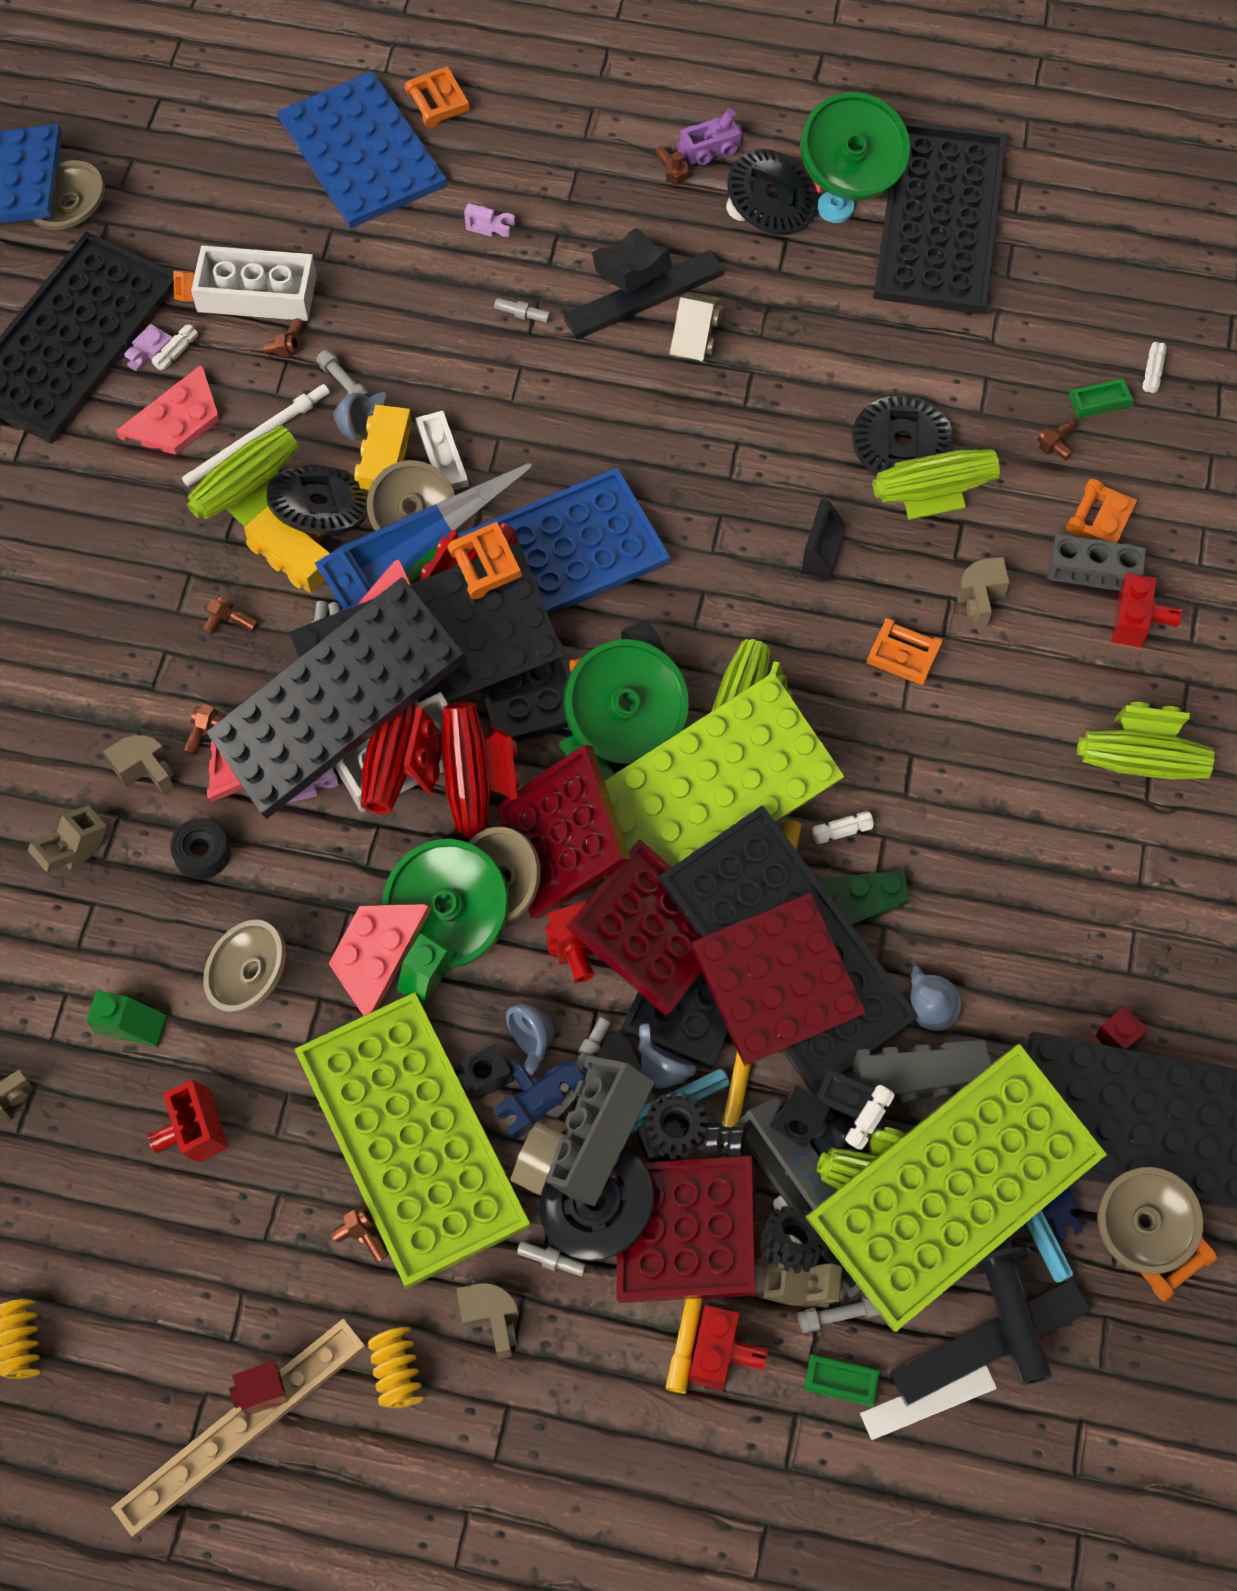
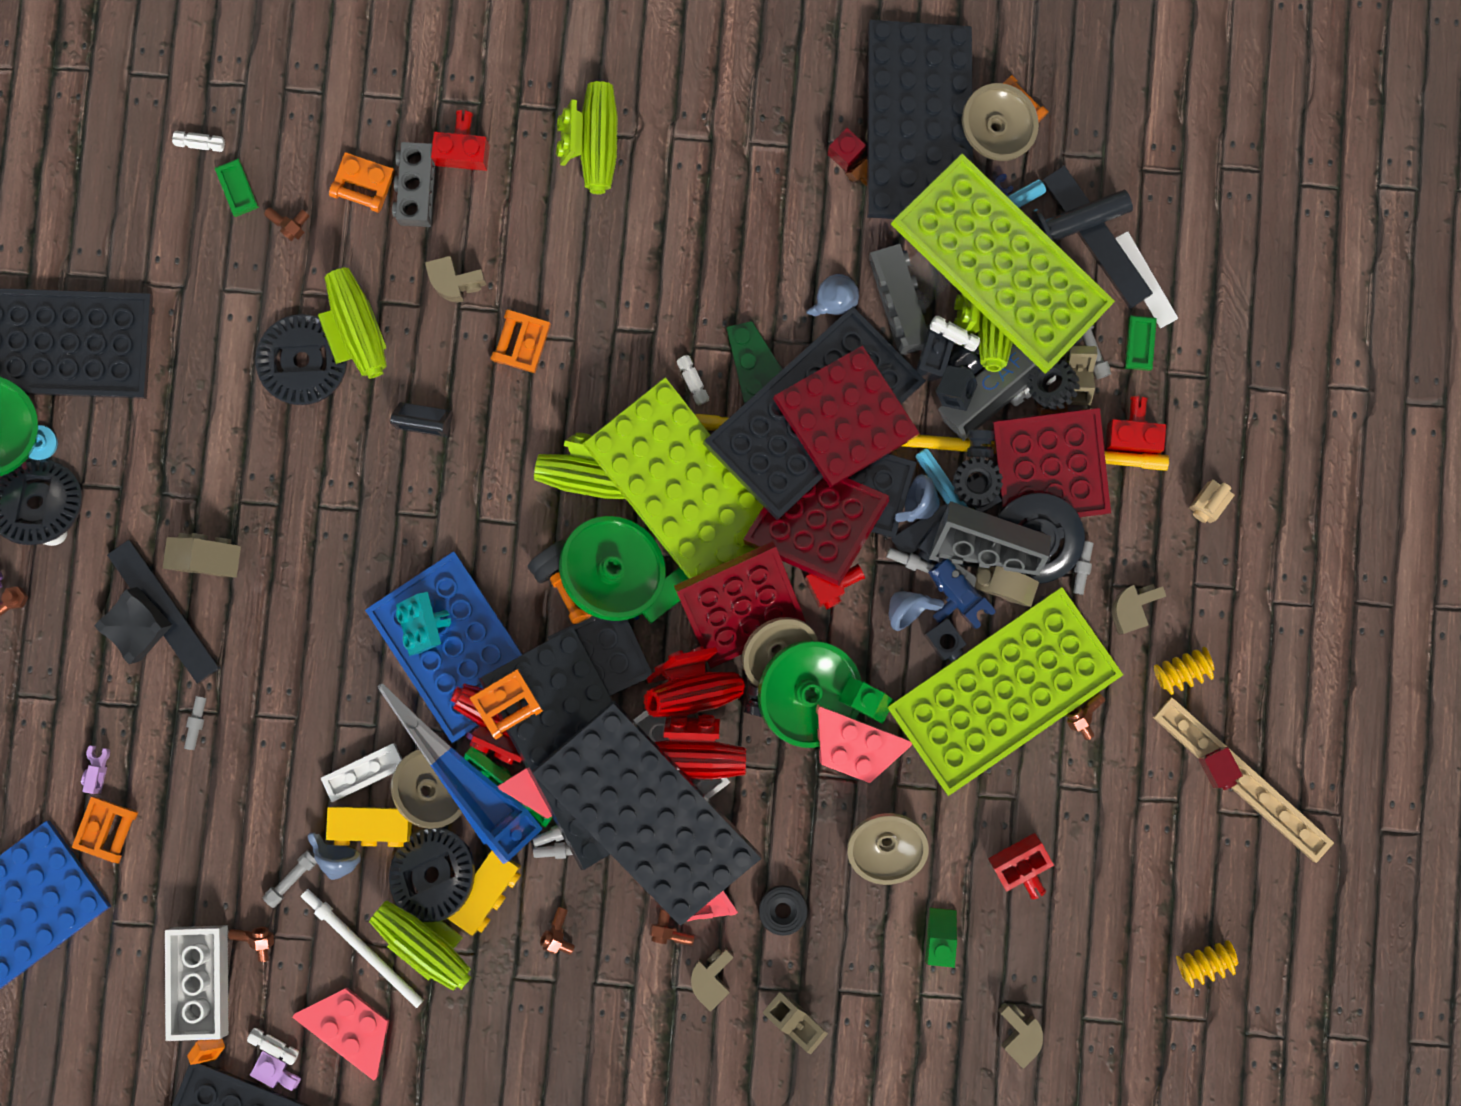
camera: 95 degrees left, 20 degrees up
none -> orange plate [72,796,138,863]
none -> teal plate [396,592,451,656]
none -> tan brick [1189,480,1234,523]

